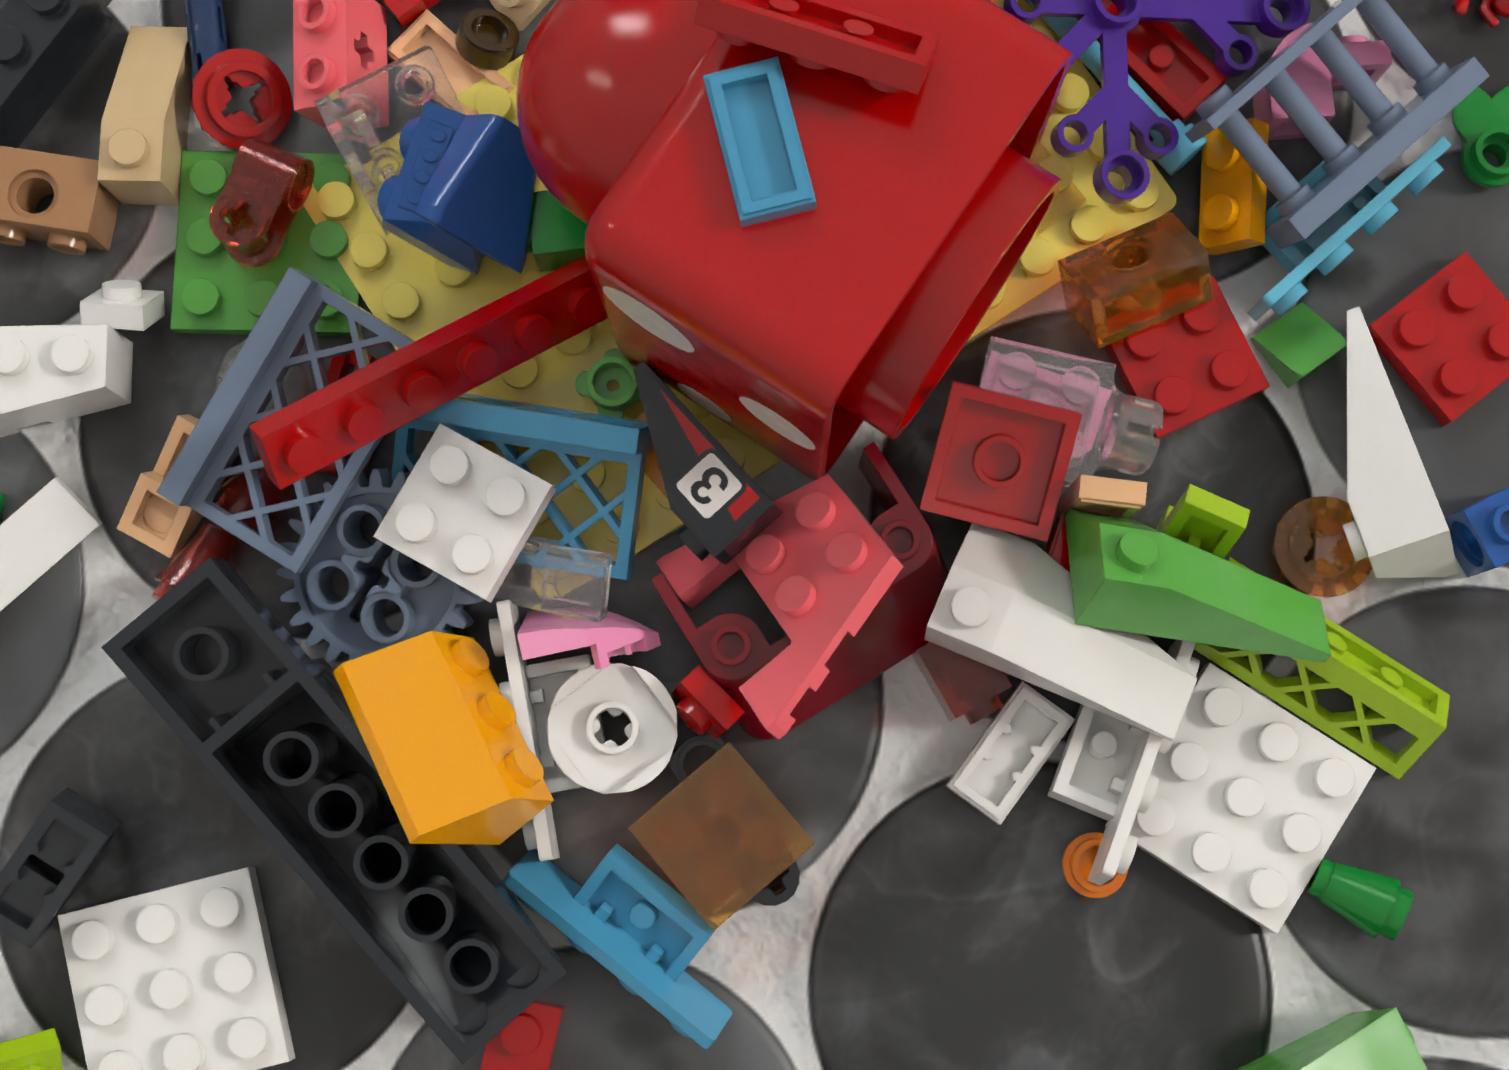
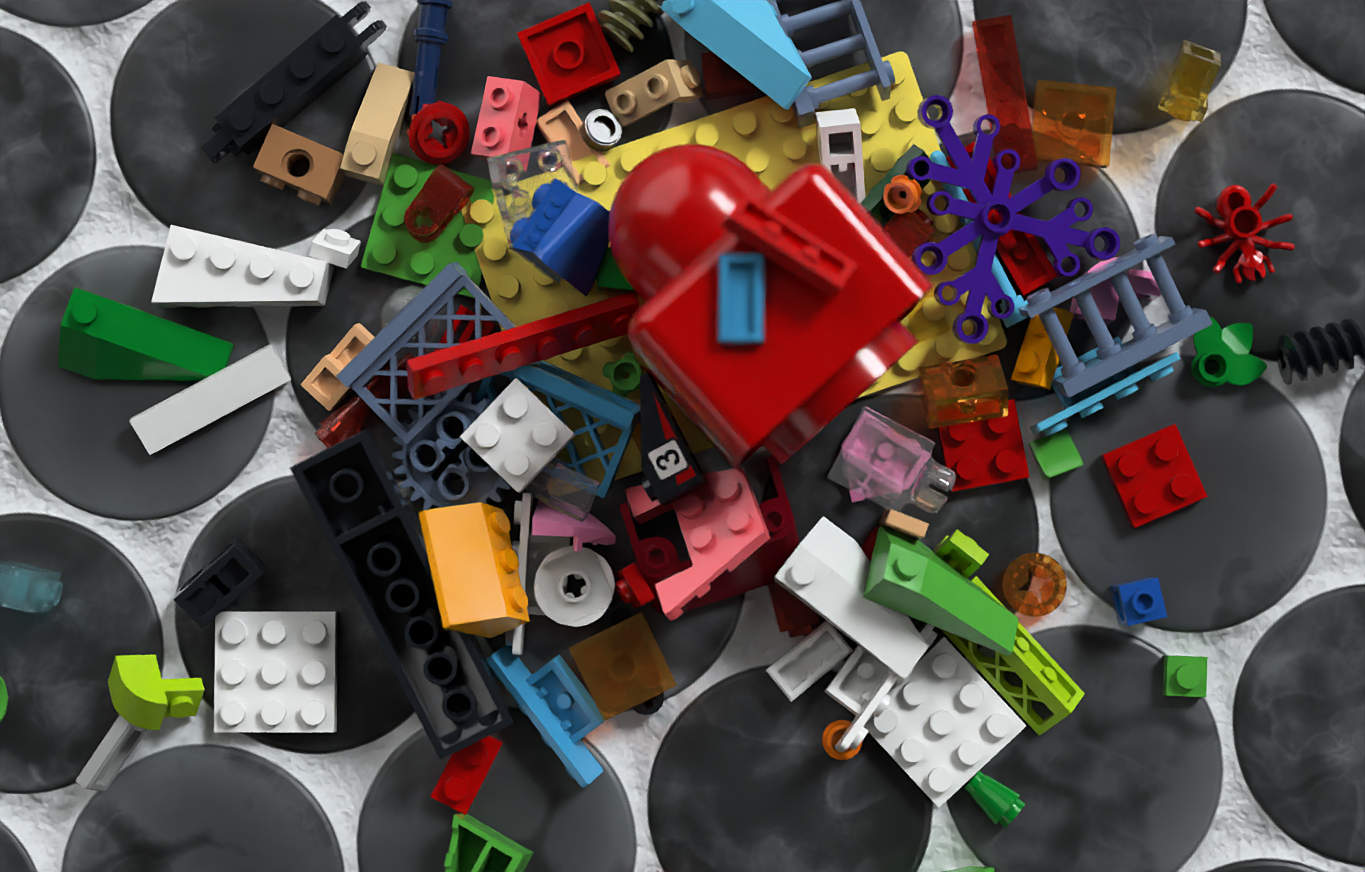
camera: 10 degrees right, 5 degrees up
red plate [919,380,1083,542] -> none
white wedge [1342,306,1458,578] -> none

